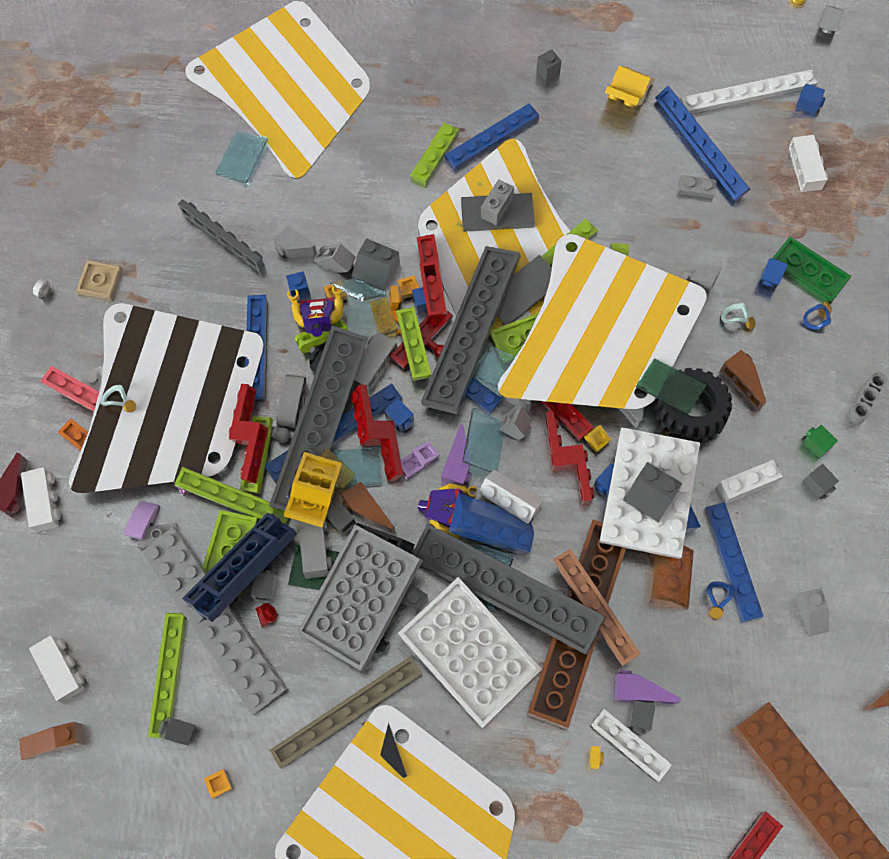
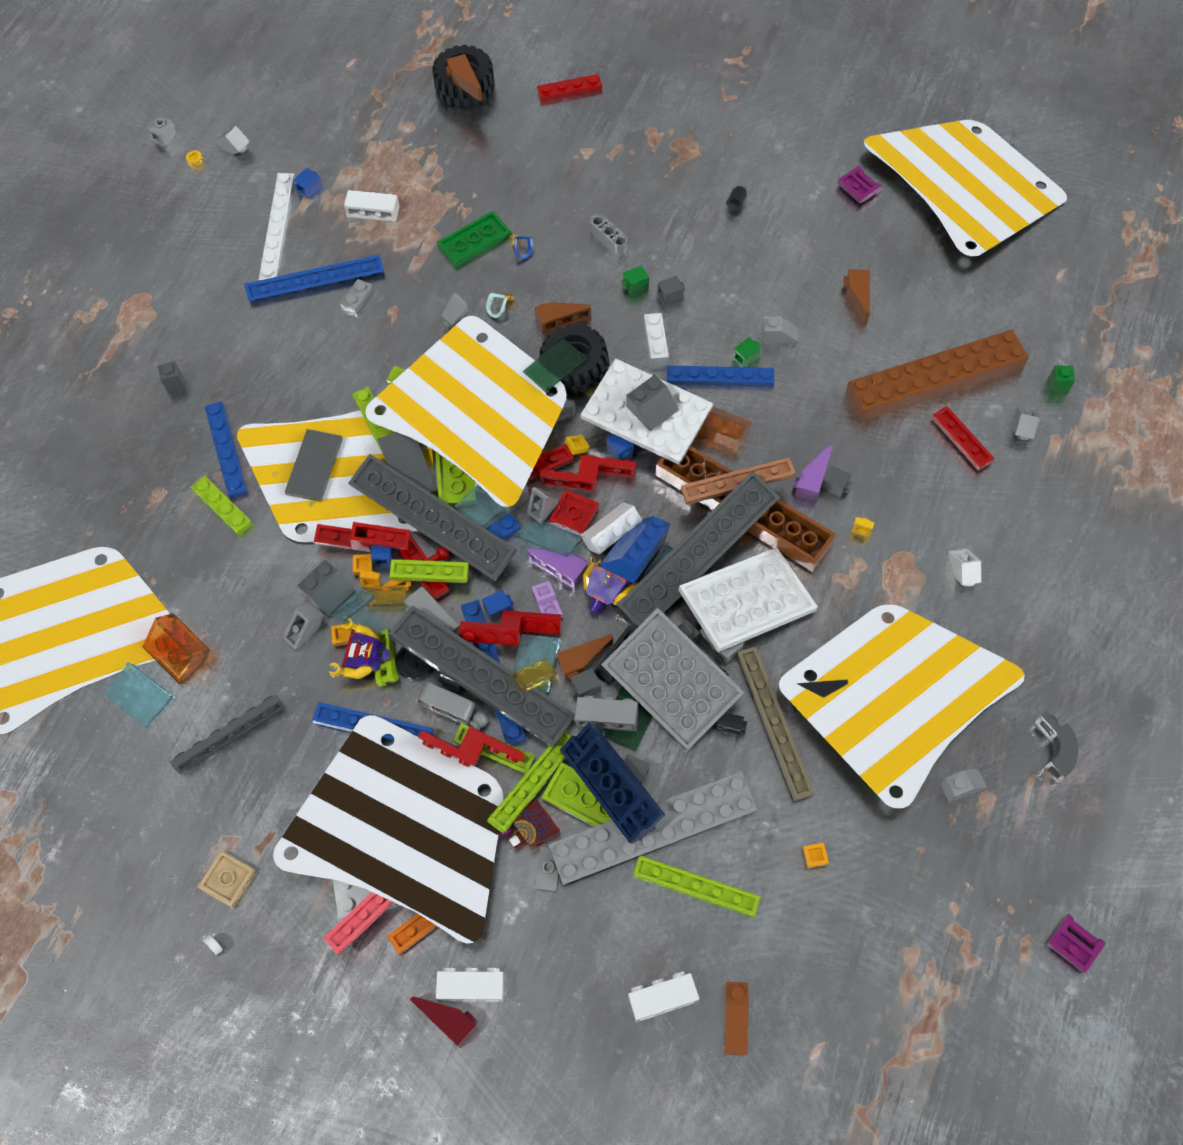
camera: 75 degrees left, 5 degrees down
light aqua piece [100,385,136,413] -> none
lavender slope [123,501,160,540] -> none
dark grey brick [158,717,195,746] -> none
red plate [255,603,277,627] -> none
light grey slope [273,225,317,258] -> none
yellow bracket [284,452,342,527] -> none
blue brick [286,271,311,300] -> none
light grey brick [481,179,514,226] -> none
white plate [591,709,672,782] -> none
yellow bracket [605,65,655,107] -> none
blue piece [707,581,734,619] -> none
blue brick [760,258,788,288] -> none
none -> clear orange slope [142,613,210,685]
none -> torso [508,799,561,850]
none -> red plate [549,490,599,535]
none -> black brick [717,712,747,736]
none -> green brick [732,337,762,367]

